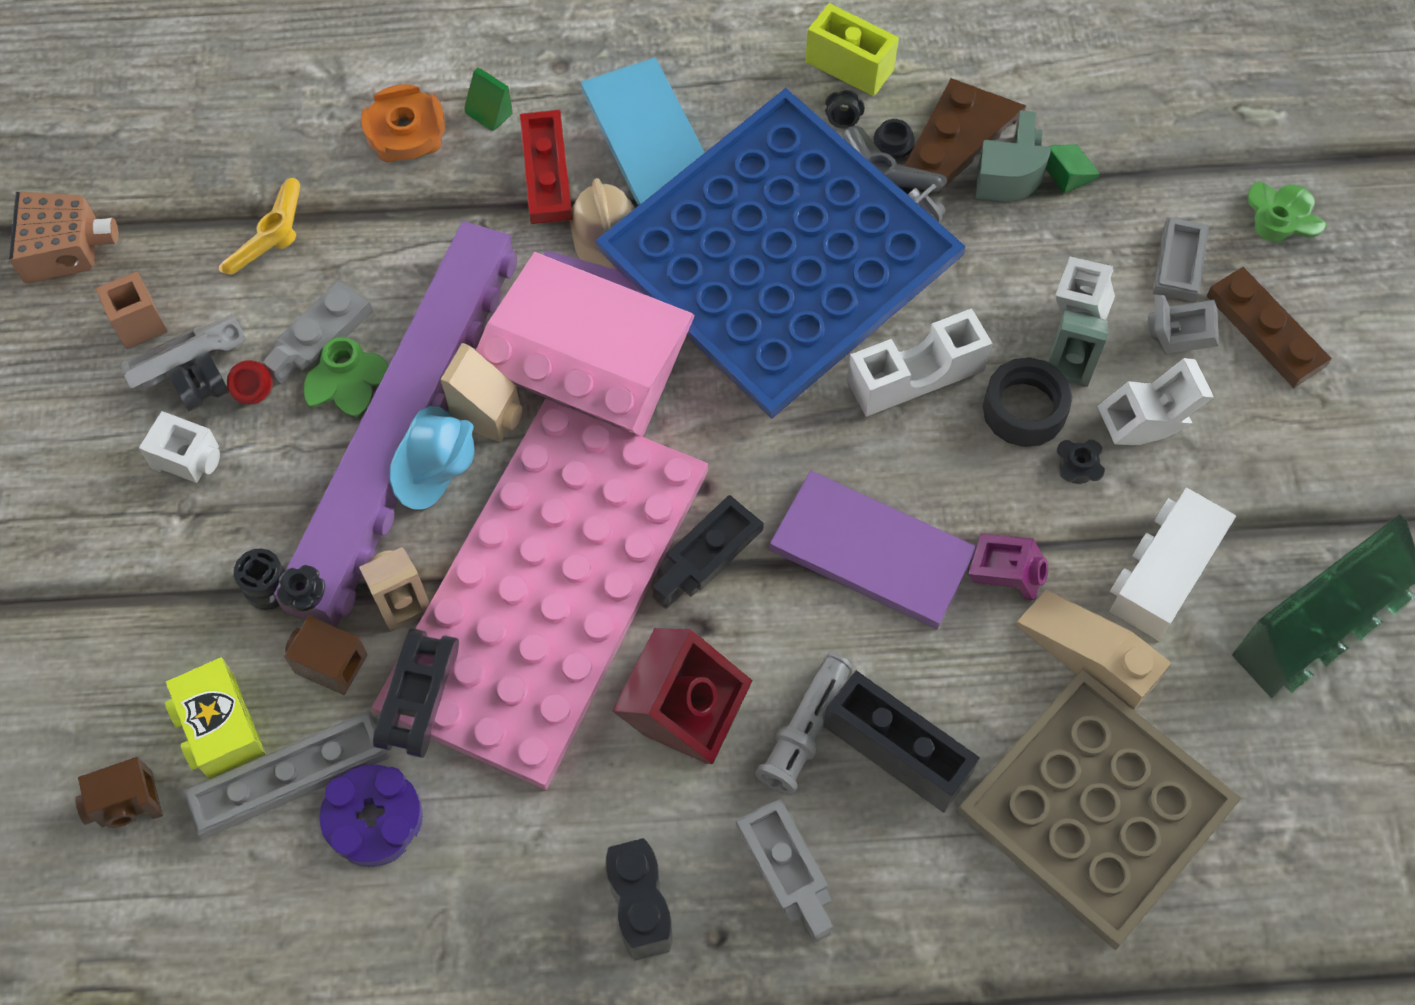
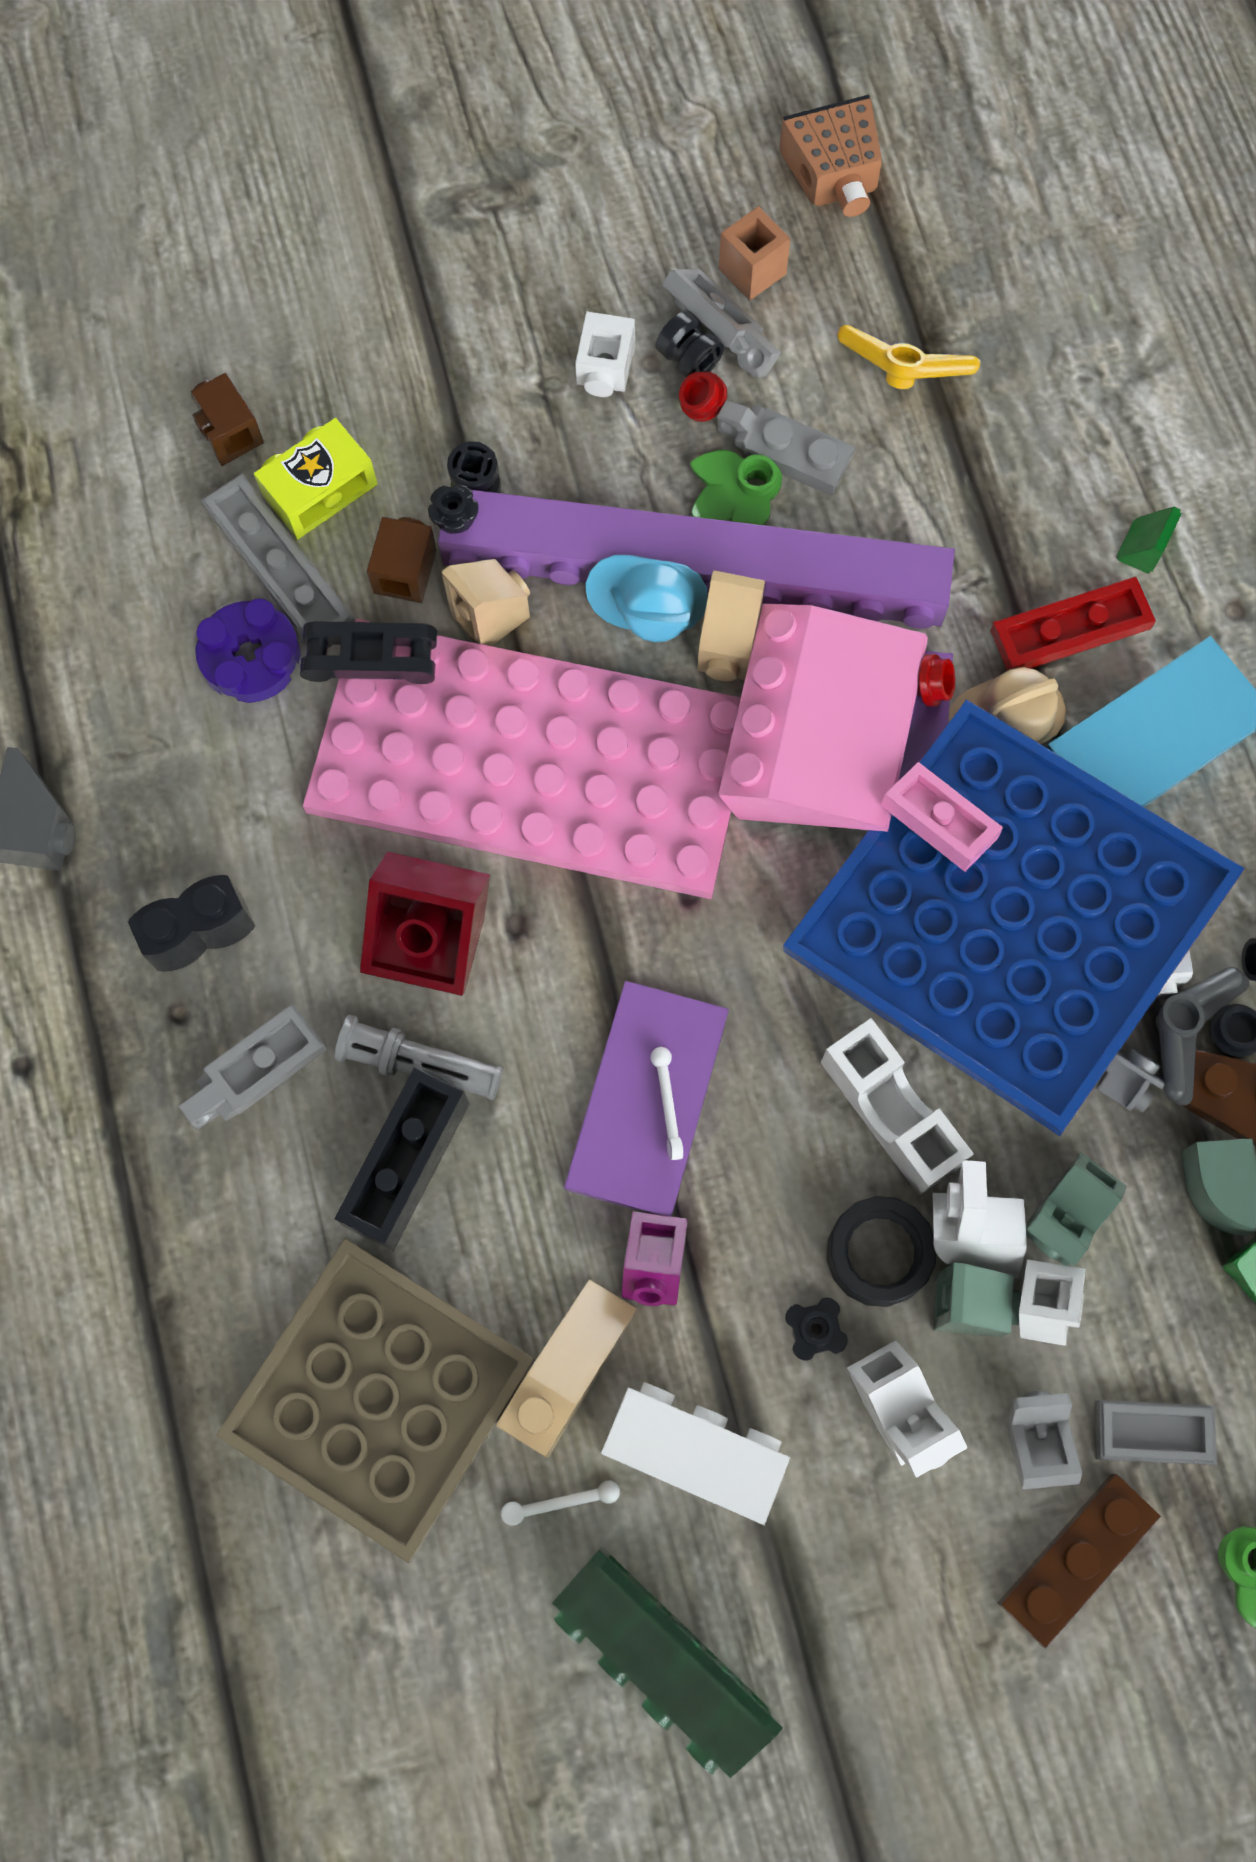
camera: 80 degrees right, 10 degrees up
orange plate [361,84,445,162] -> none
black hinge [652,495,764,609] -> none
none -> white hinge [501,1480,620,1526]
none -> white hinge [650,1047,683,1160]
none -> bright pink plate [881,762,1003,872]
none -> red plate [916,654,955,707]
none -> white brick [933,1160,1027,1278]
none -> sand green brick [1026,1152,1127,1266]

